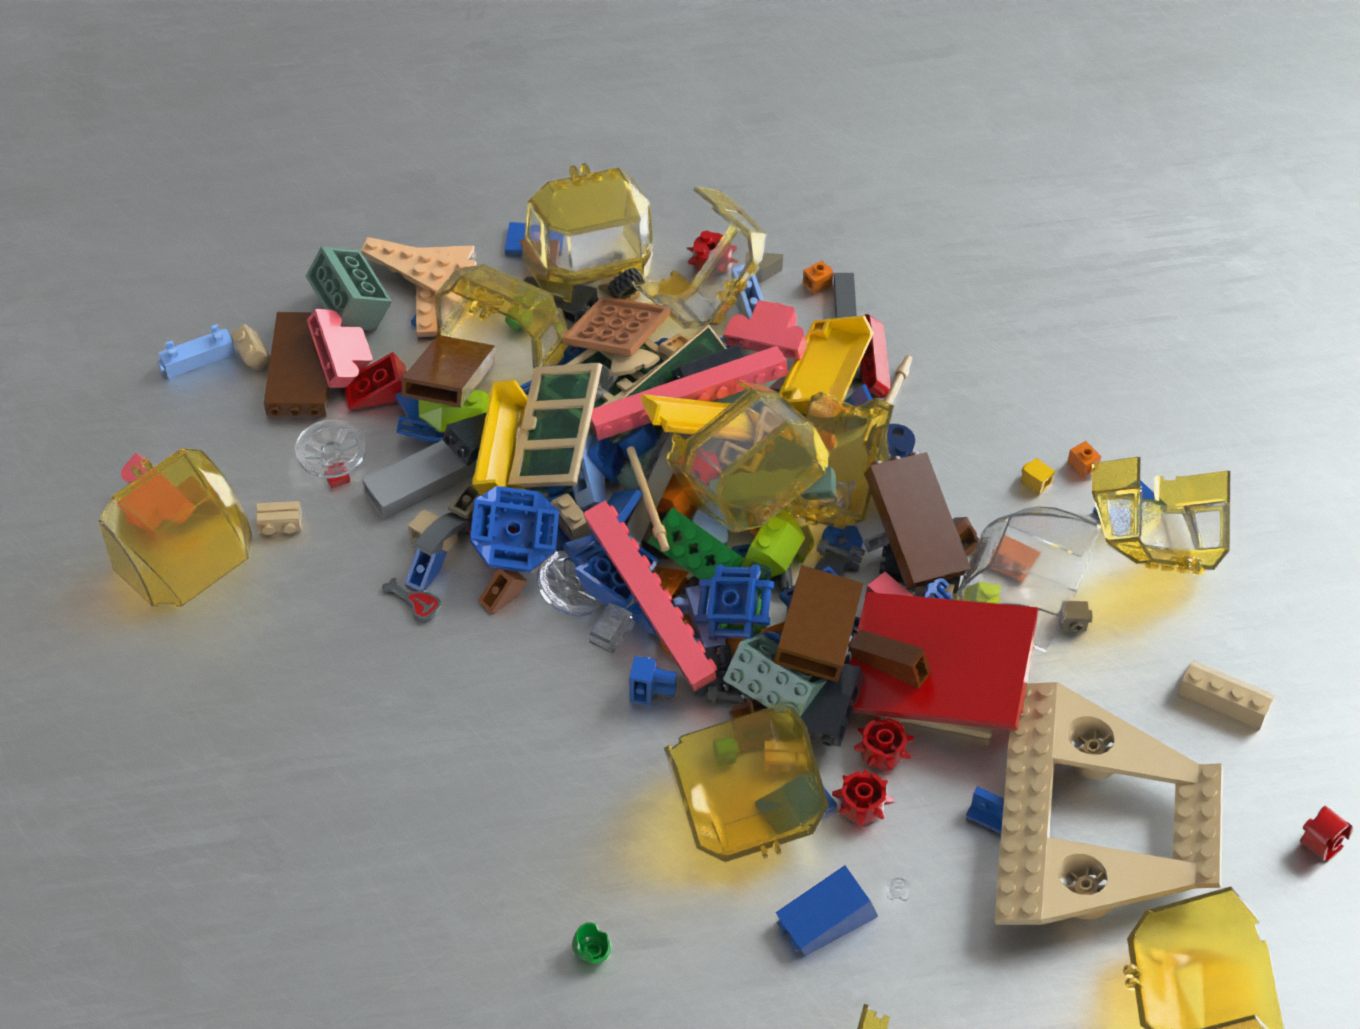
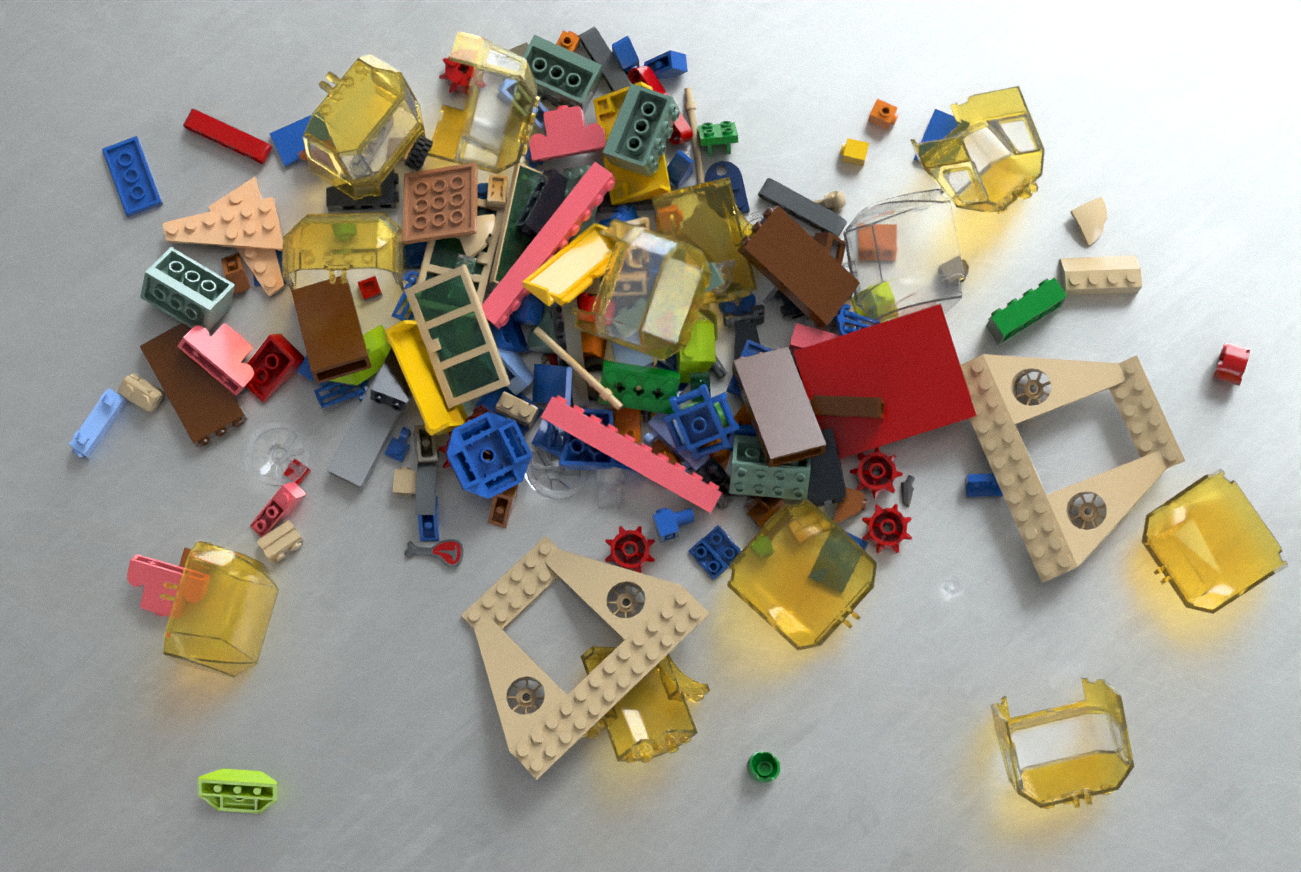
camera: 30 degrees left, 25 degrees up
blue slope [775,865,878,956] -> none
none -> blue tile [102,136,163,217]
none -> red beam [183,109,273,164]
none -> lime wedge [197,769,278,814]
none -> dark orange slope [221,252,250,294]
none -> coral slope [250,481,307,538]
none -> red tile [358,276,382,301]
none -> blue plate [384,427,411,463]
none -> tan wing [461,536,710,780]
none -> sand green brick [515,35,602,114]
none -> clear yellow cylinder [580,646,710,763]
none -> sand green brick [603,83,680,178]
none -> red brick [605,526,655,573]
none -> blue slope [612,36,639,74]
none -> blue slope [644,50,688,79]
none -> blue slope [688,525,745,580]
none -> green plate [698,121,739,156]
none -> dark grey beam [758,178,847,237]
none -> tan piece [813,191,846,212]
none -> dark orange slope [832,487,867,526]
none -> dark grey bar [901,475,915,507]
none -> green brick [986,277,1067,345]
none -> tan brick [1070,197,1107,246]

